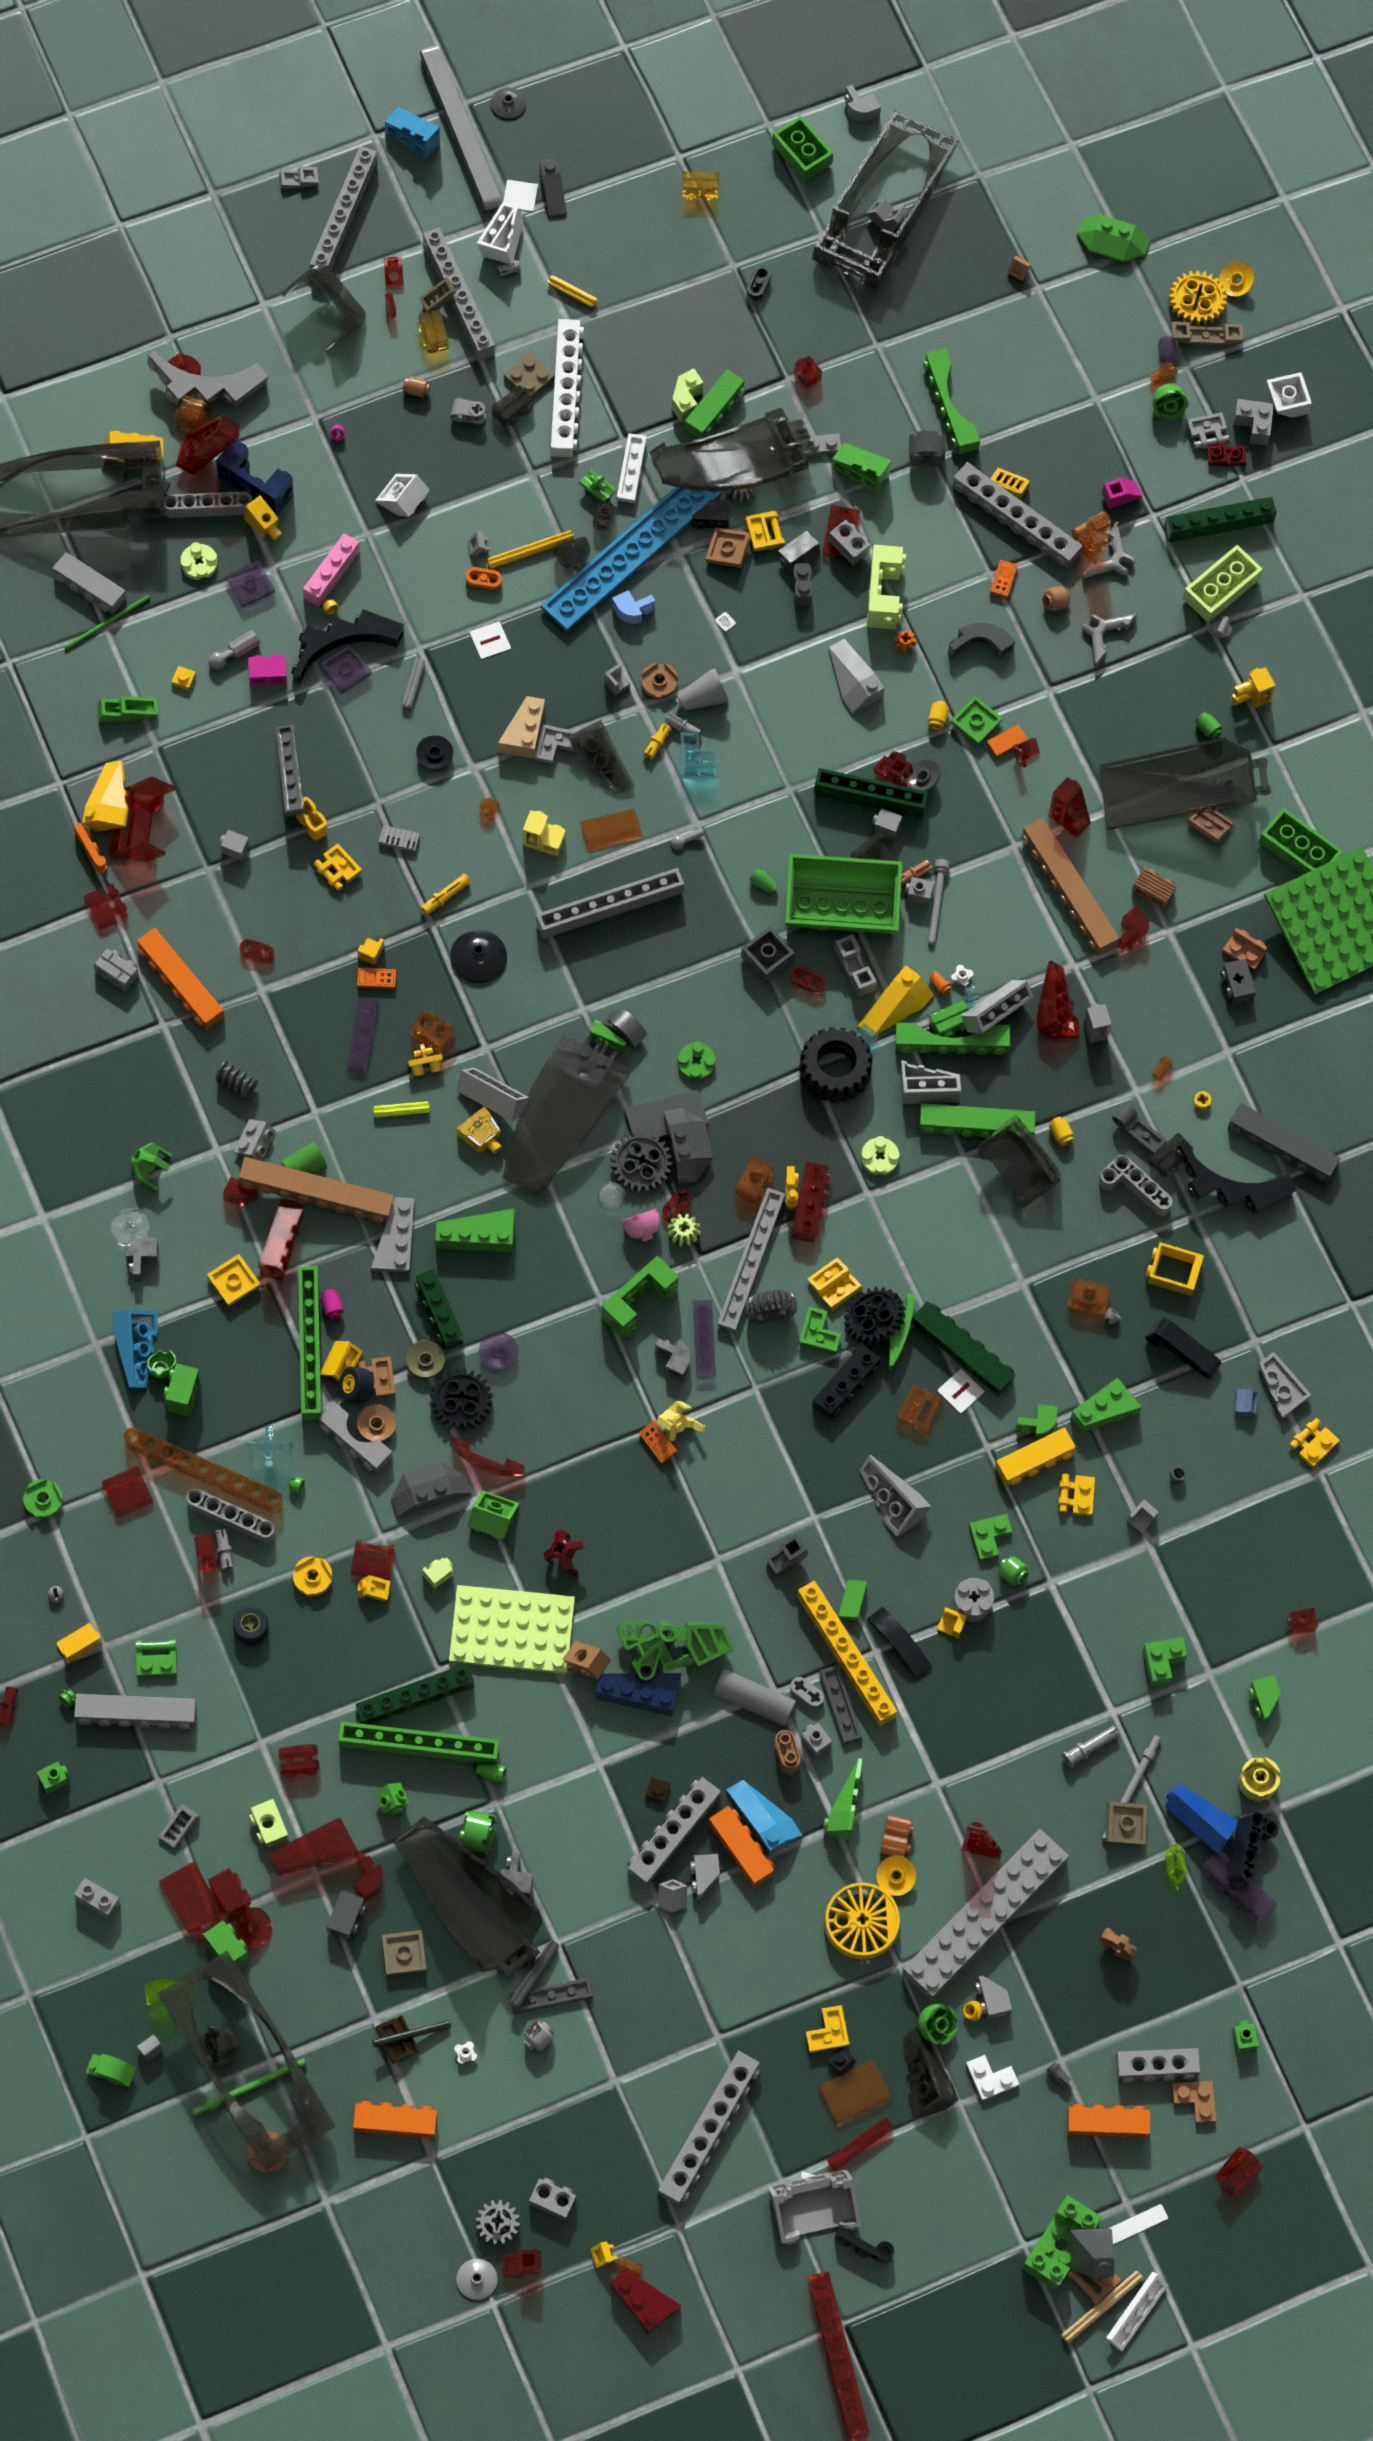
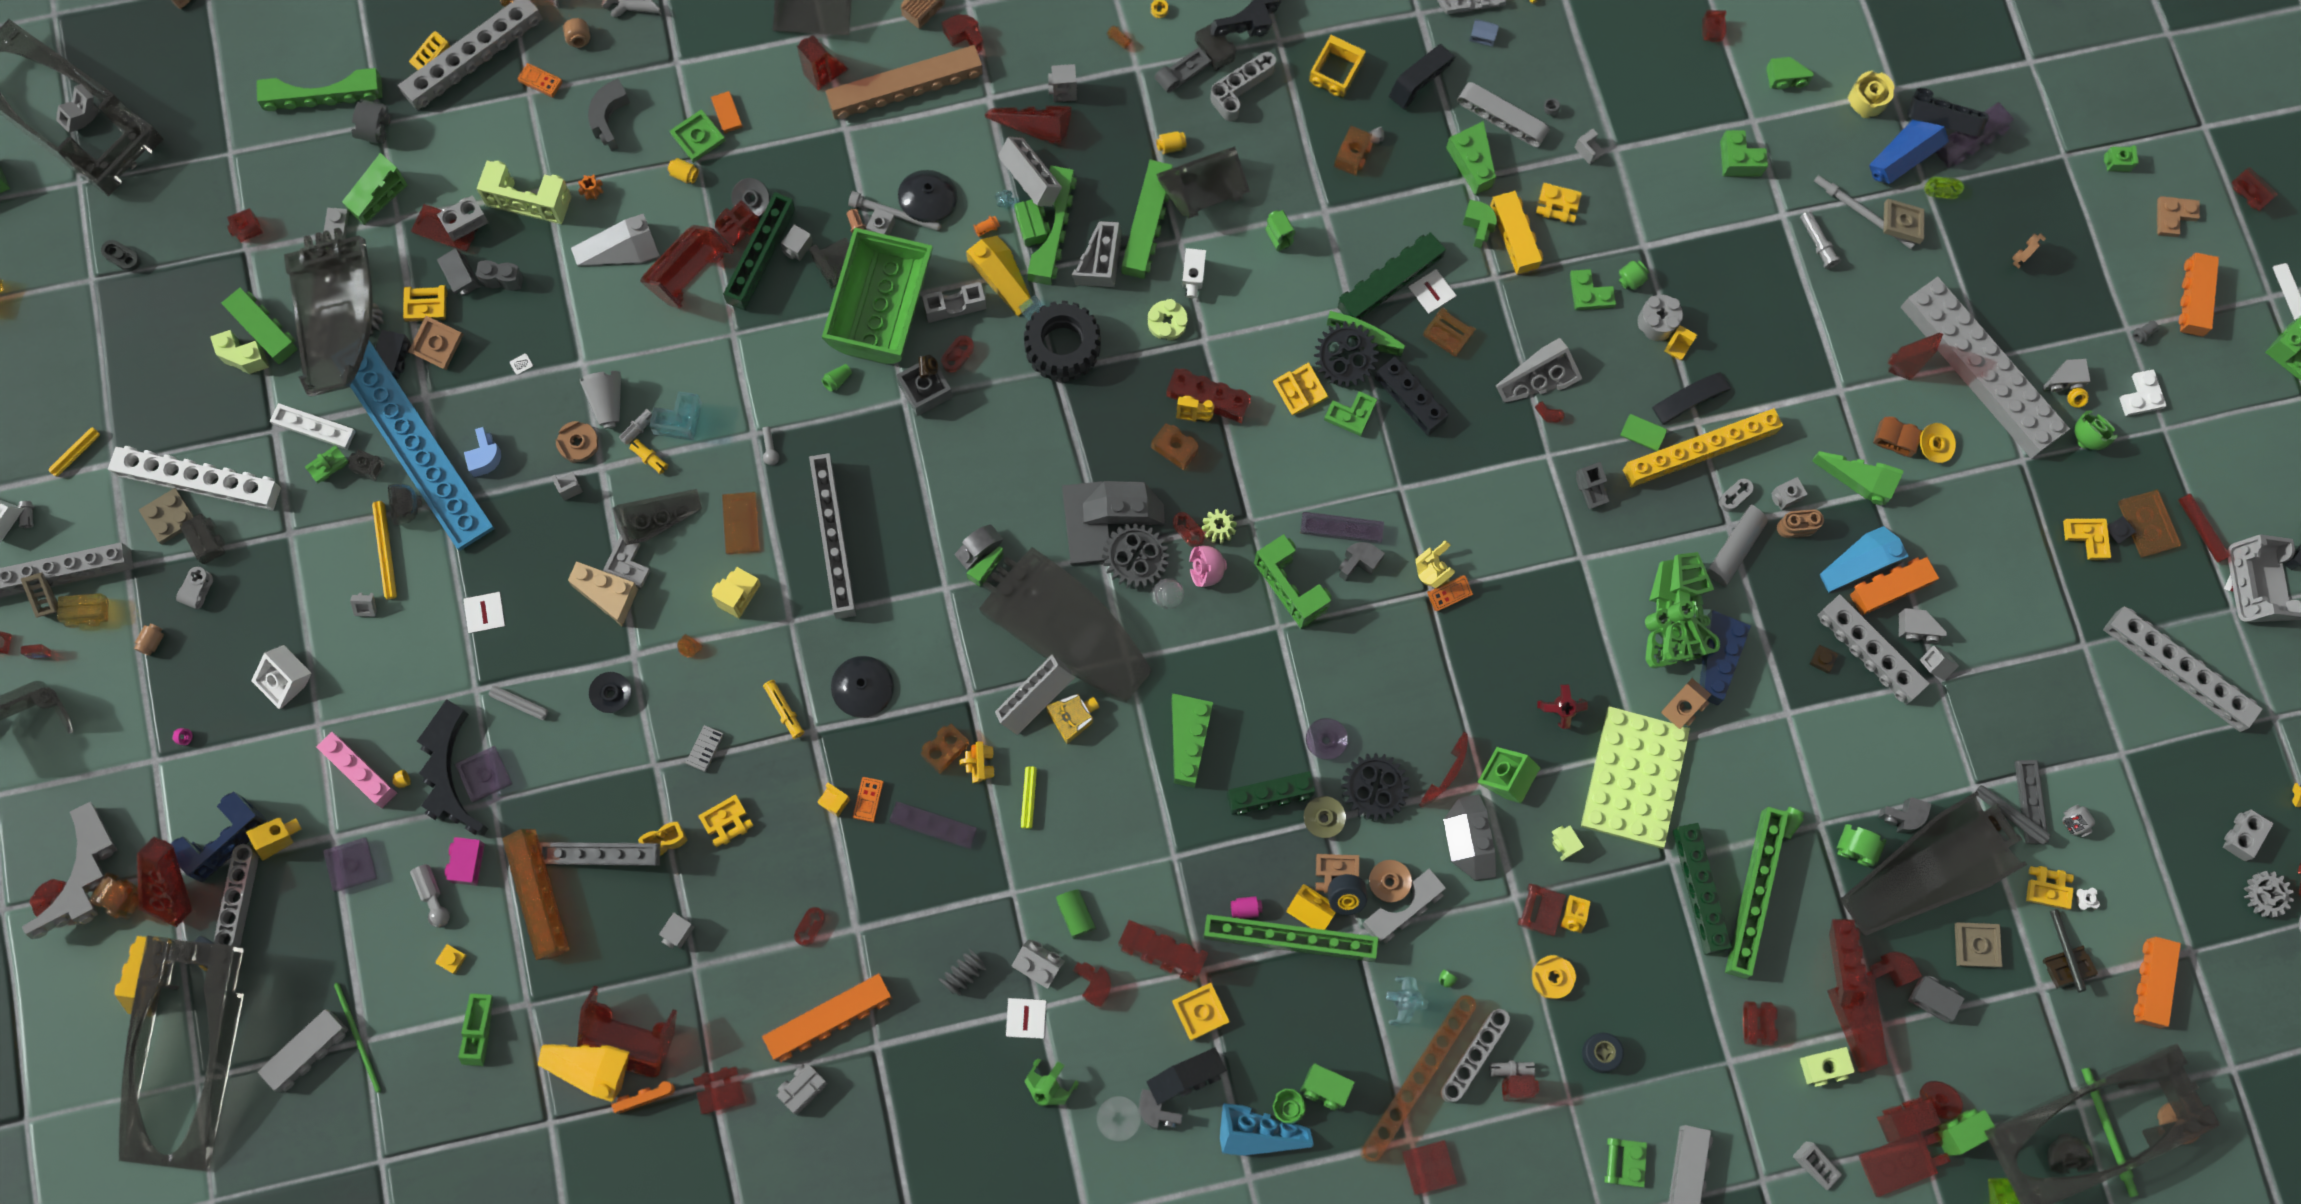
camera: 80 degrees left, 5 degrees up
yellowish green plate [181,542,217,580] -> none
medium nougat brick [237,1157,394,1223] -> none
light grey wing [371,1197,414,1273] -> none
bright green brick [375,1782,410,1816] -> none
orange plate [466,567,502,590] -> none
bright green plate [678,1041,716,1080] -> none
light grey plate [717,1188,785,1332] -> none
dark grey gear [745,1290,797,1323] -> none
dark grey tile [819,1665,862,1745] -> none
yellow piece [824,1883,900,1960] -> none
clear smoke wedge [903,2027,959,2119] -> none
white plate [951,965,973,986] -> none
clear red bracket [1012,737,1040,768] -> none
light grey brick [1116,2048,1200,2083] -> none
none -> clear orange brick [502,829,569,960]
none -> clear red windscreen [640,225,734,308]
none -> black dish [898,170,957,223]
none -> dark brown plate [919,355,938,378]
none -> white sticker [1006,998,1046,1038]
none -> black wedge [1146,1047,1227,1105]
none -> white torso [1182,248,1206,298]
none -> bright green brick [1265,210,1295,252]
none -> light grey beam [1457,82,1549,147]
none -> clear red arm [1535,401,1565,423]
none -> clear red brick [1829,919,1869,1006]
none -> yellow plate [2026,866,2074,910]

